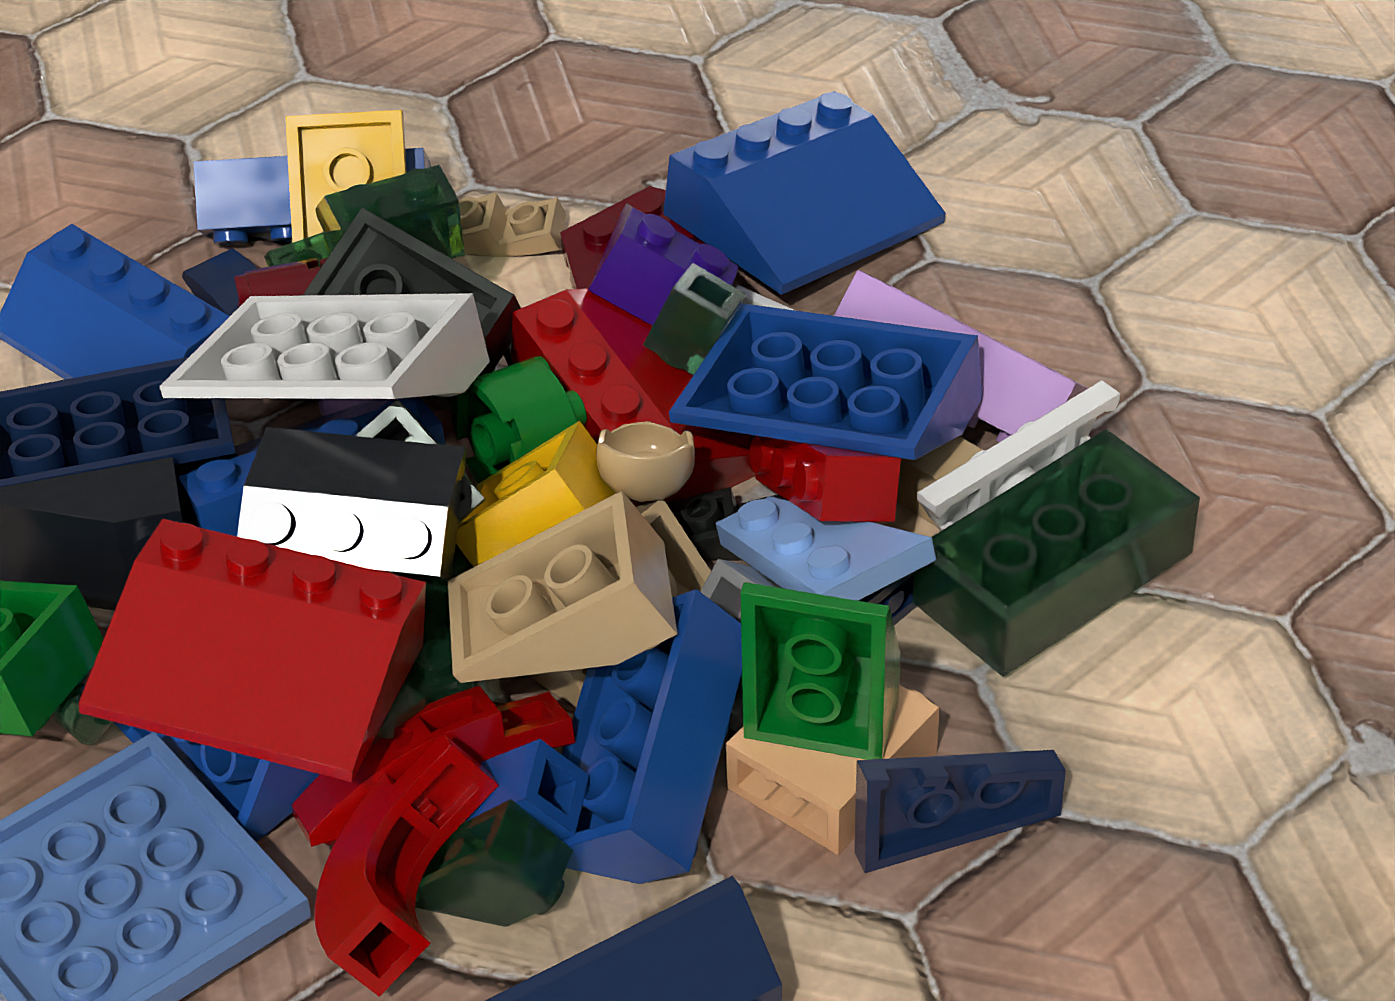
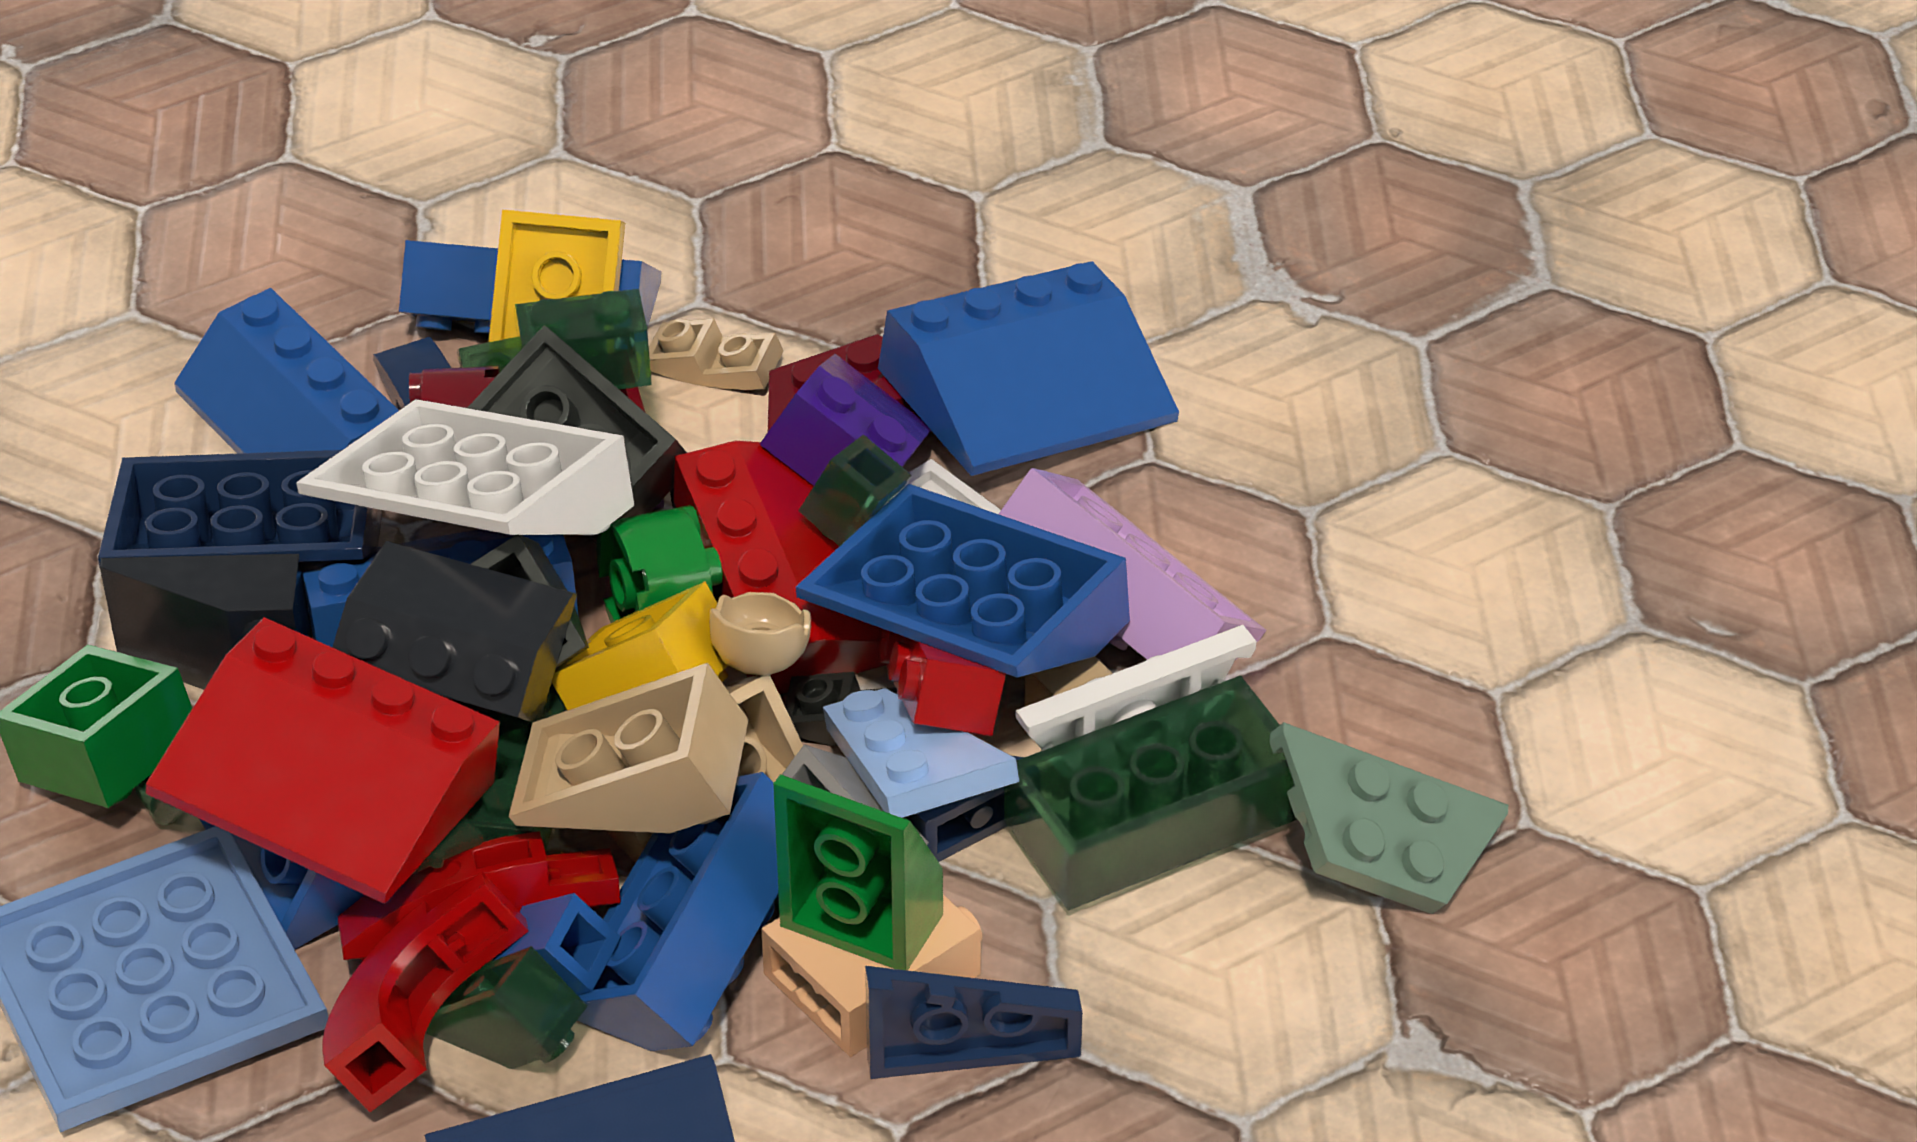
camera: 10 degrees right, 0 degrees up
none -> sand green wing [1269,722,1509,914]

